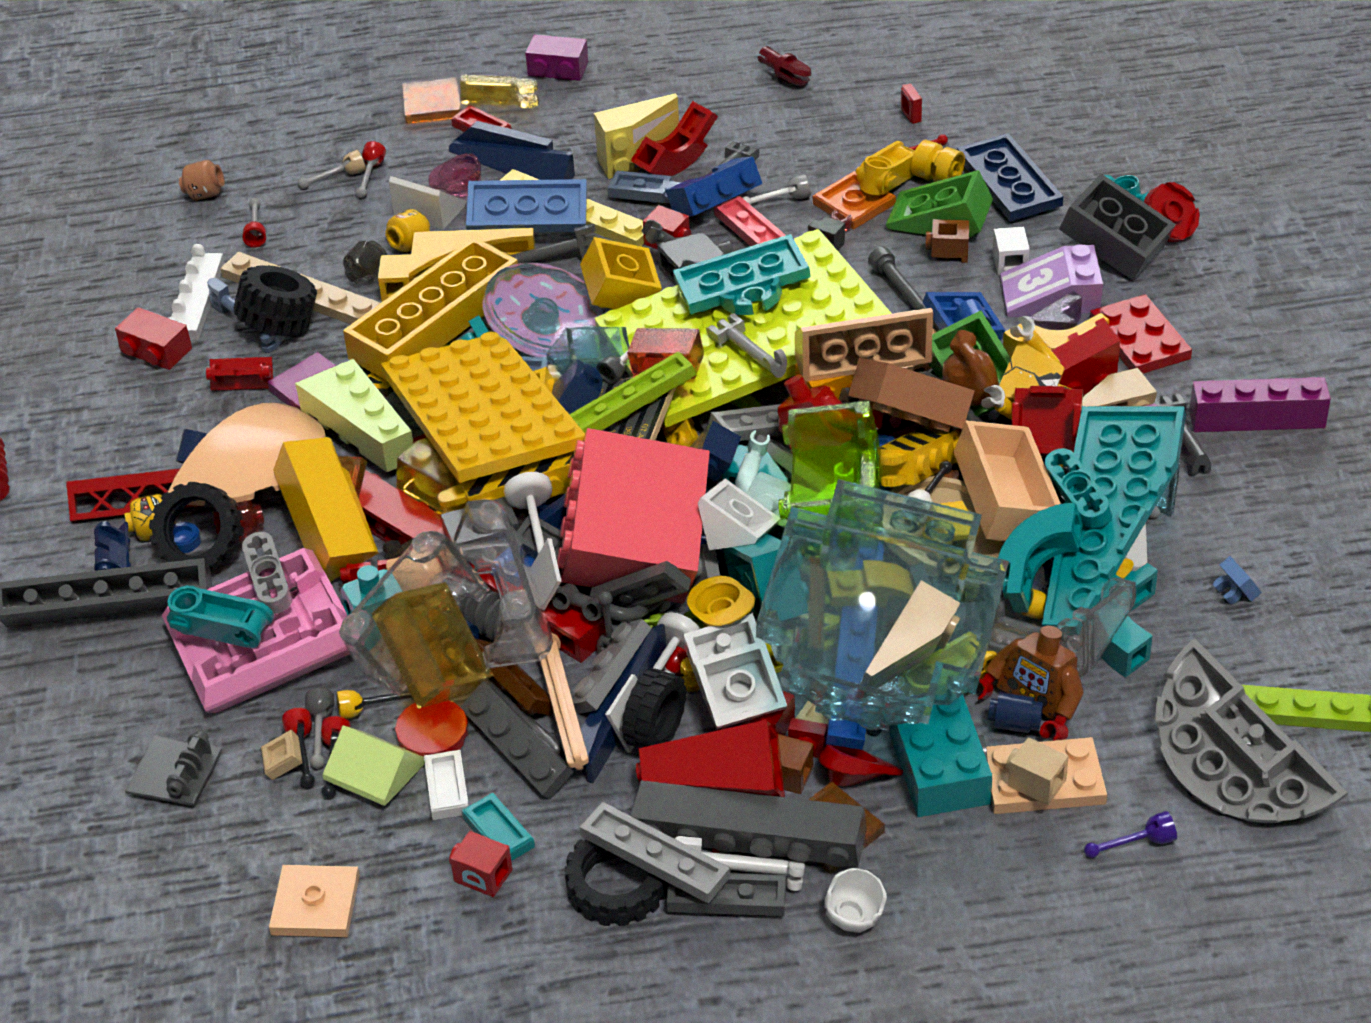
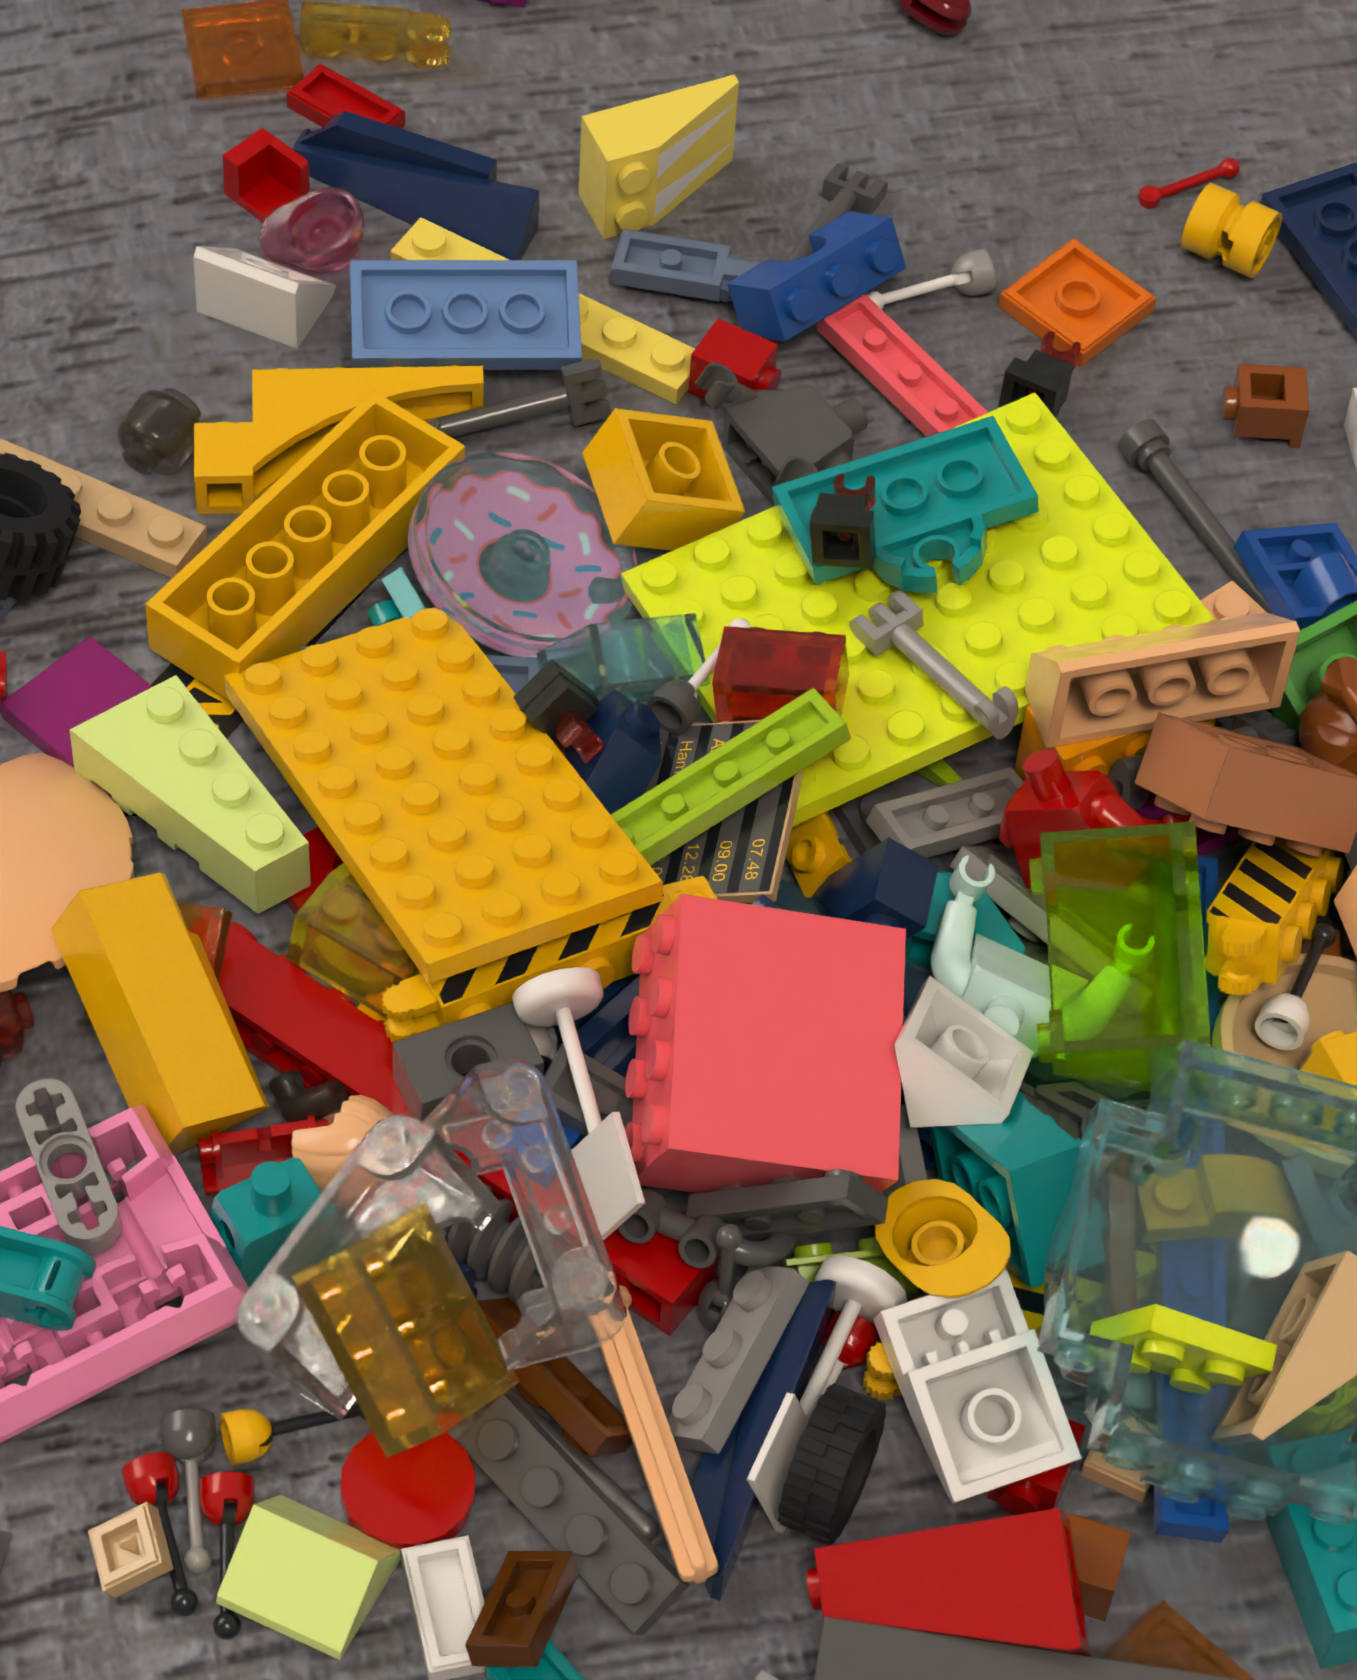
camera: 10 degrees left, 10 degrees up
hinge [298,150,366,189] -> none
hinge [356,141,386,198] -> none
yellow head [385,209,430,252] -> none
red arch [630,101,718,176] -> none
red plate [788,718,828,758] -> none
red piece [818,744,903,786] -> none
yellow piece [856,141,915,195] -> none
bright green slope [886,170,993,237] -> none
red tile [901,83,922,124] -> none
none -> red panel [222,127,310,227]
none -> reddish brown plate [465,1551,579,1667]
none -> pearl dark grey piece [513,659,604,764]
none -> pearl dark grey piece [810,474,876,569]
none -> neon yellow plate [1087,1304,1277,1394]

